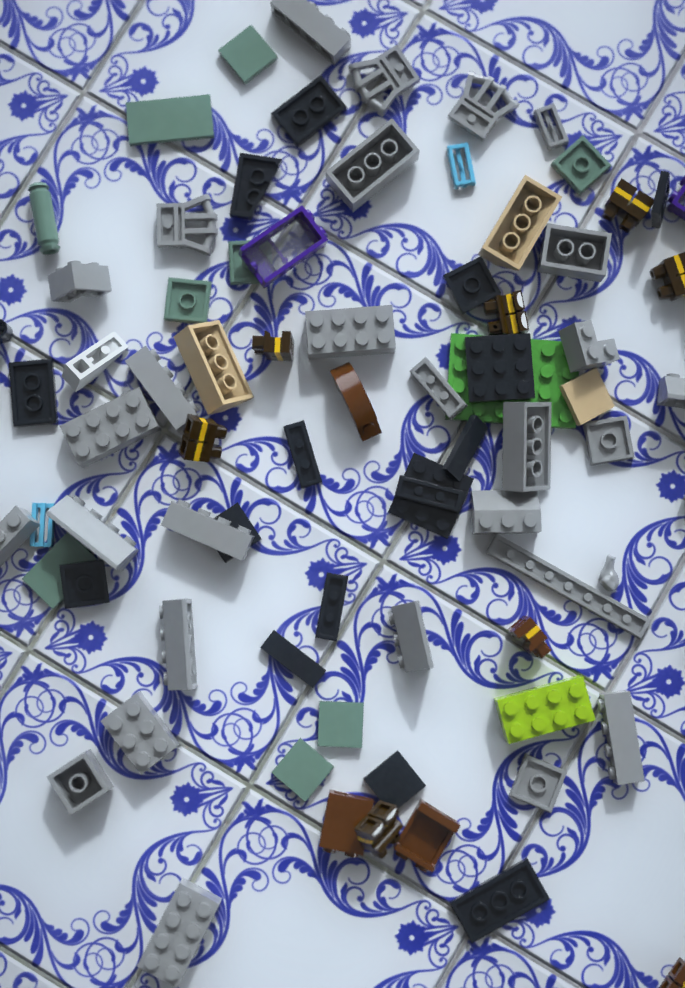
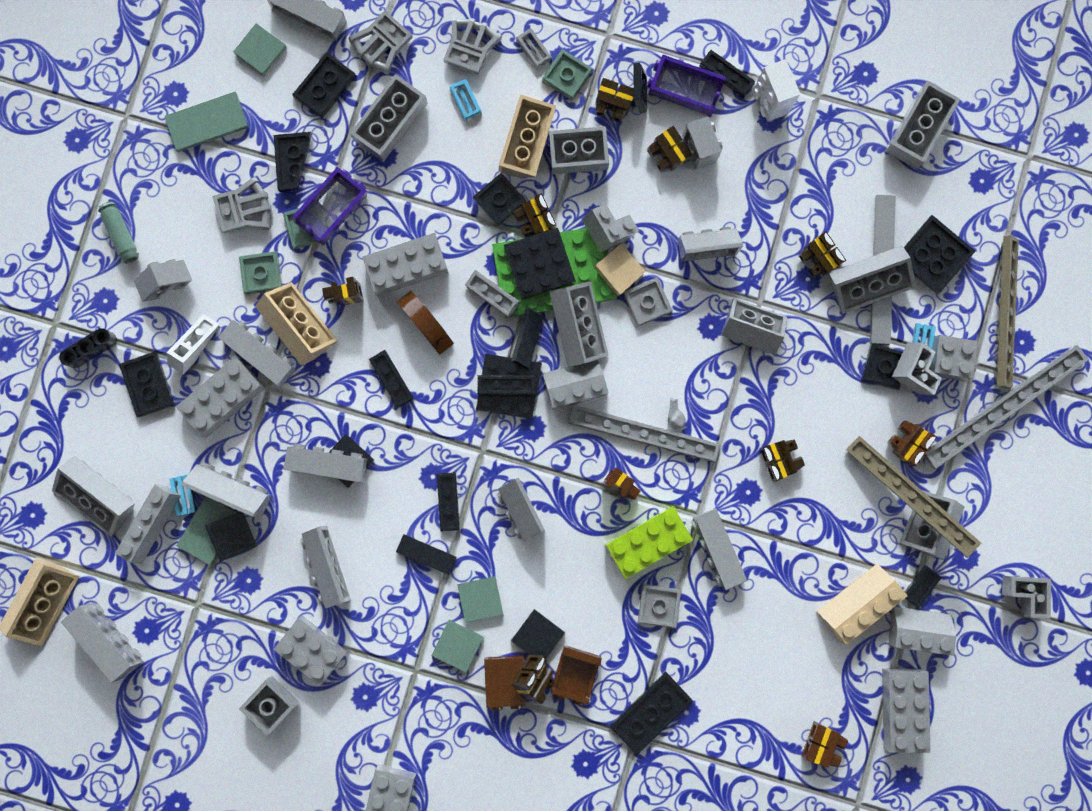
camera: 20 degrees left, 0 degrees up
dark brown hips [178,414,227,462] -> none

